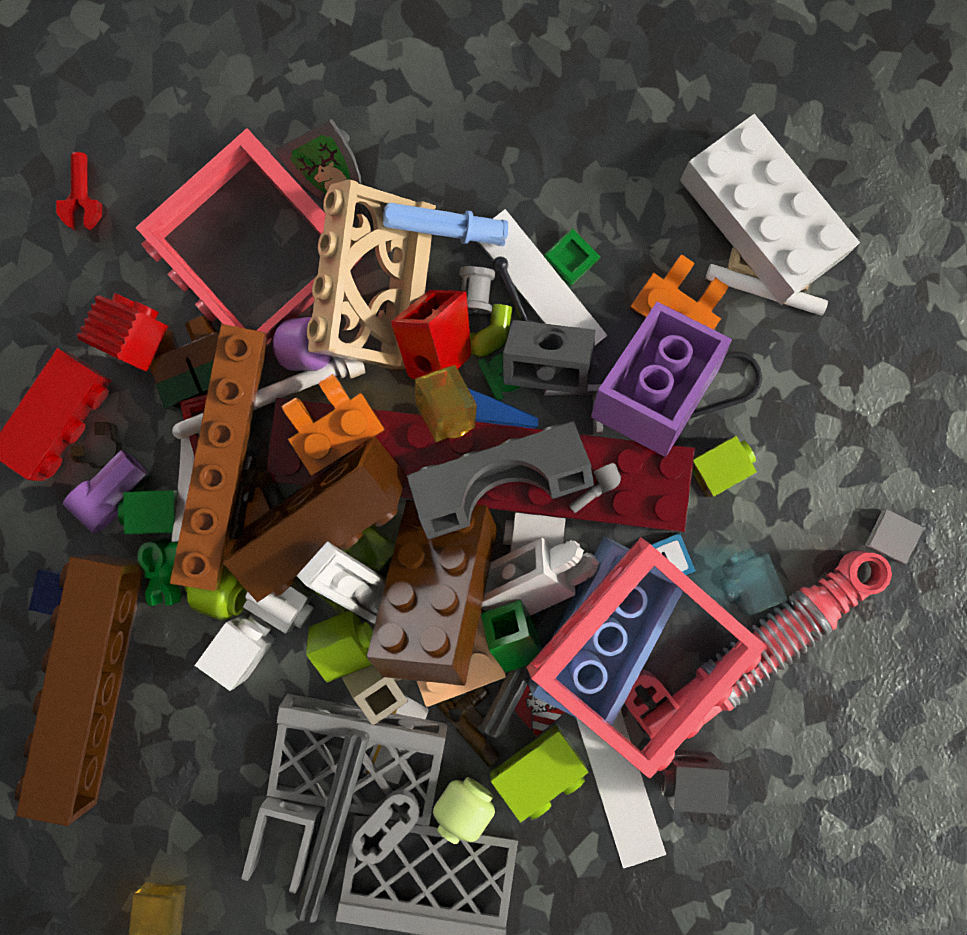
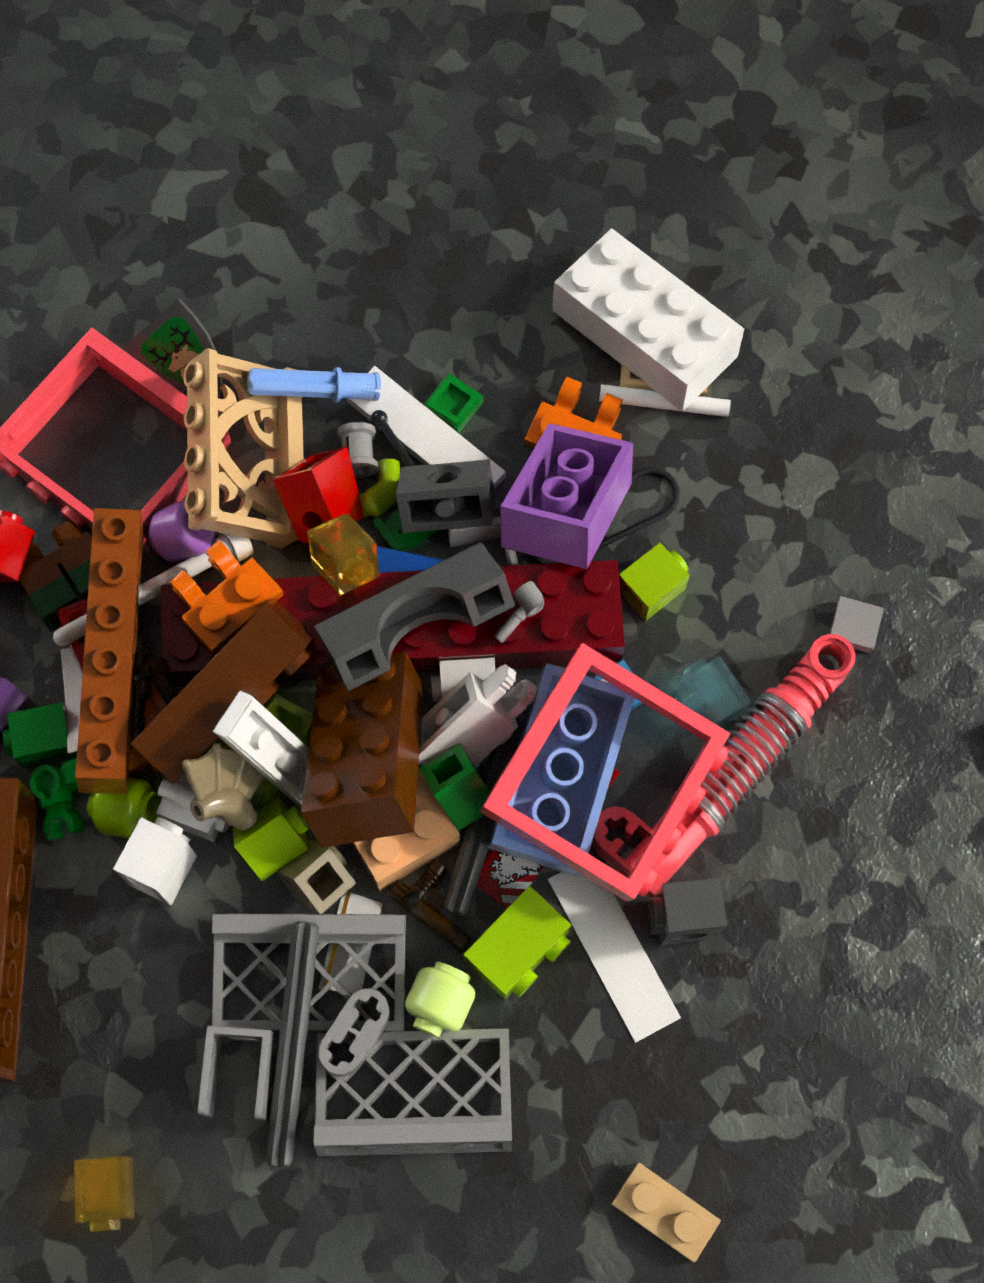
camera: 10 degrees left, 15 degrees down
none -> dark tan arm [182,743,265,830]

